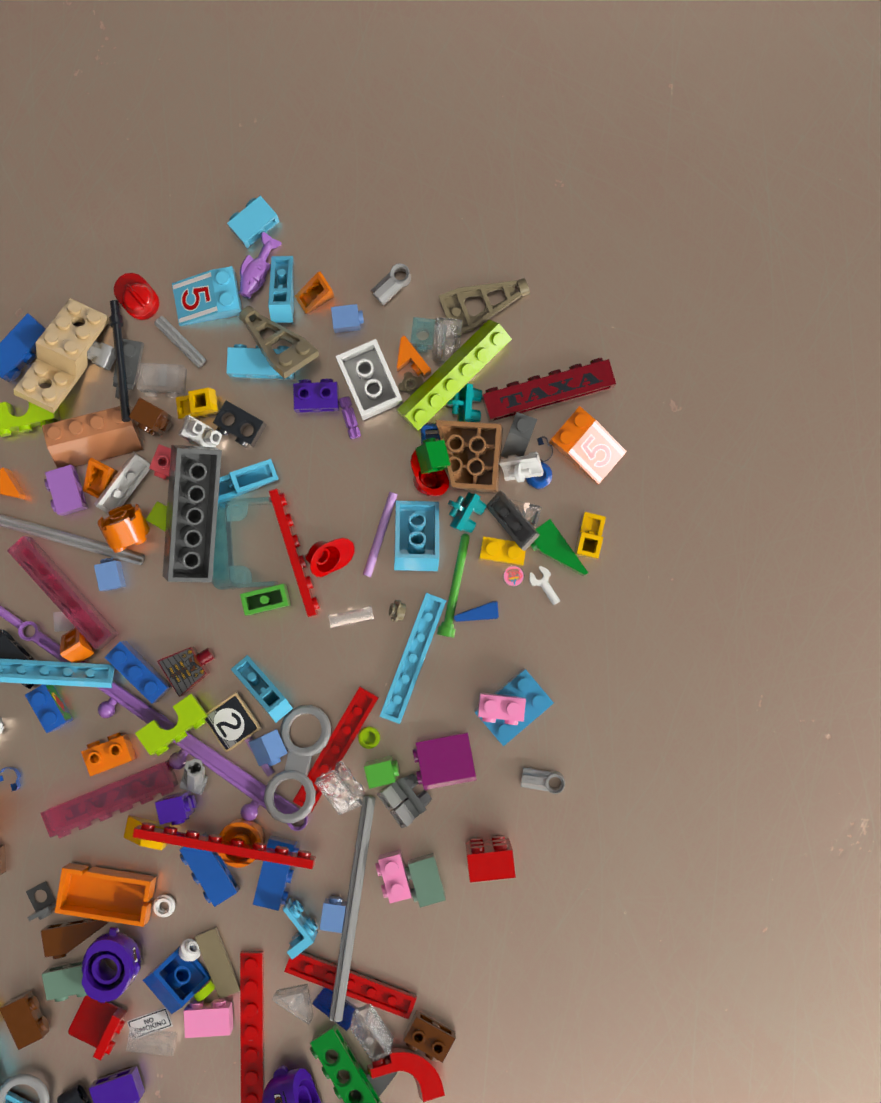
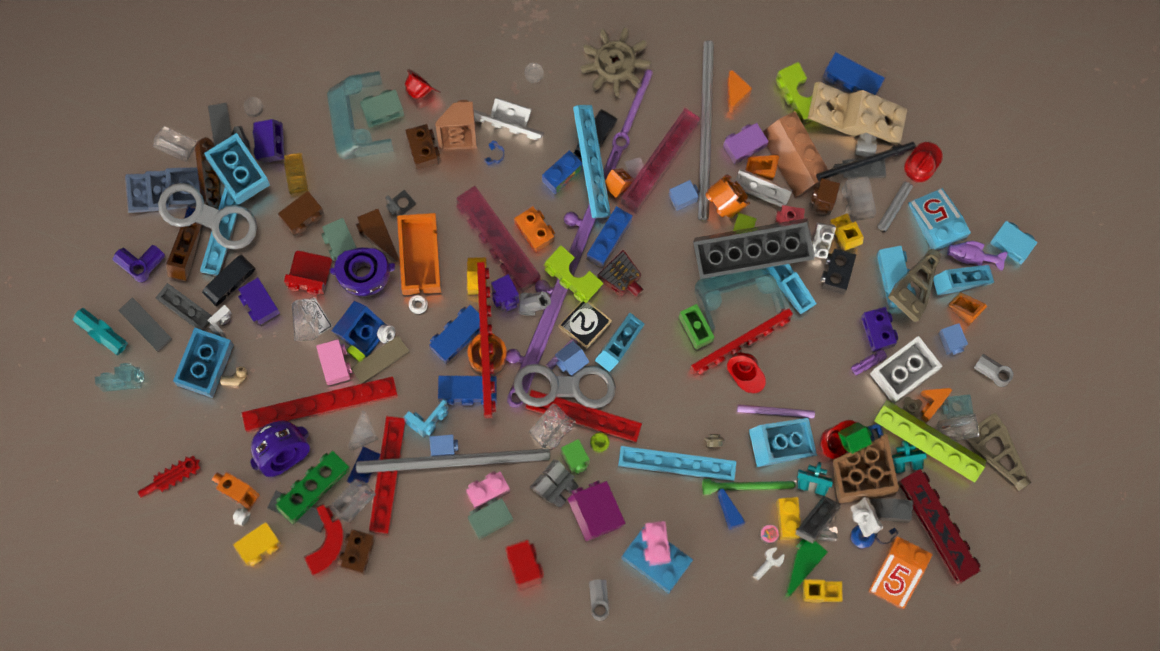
camera: 75 degrees right, 10 degrees down
clear pin [328,606,374,628] -> none

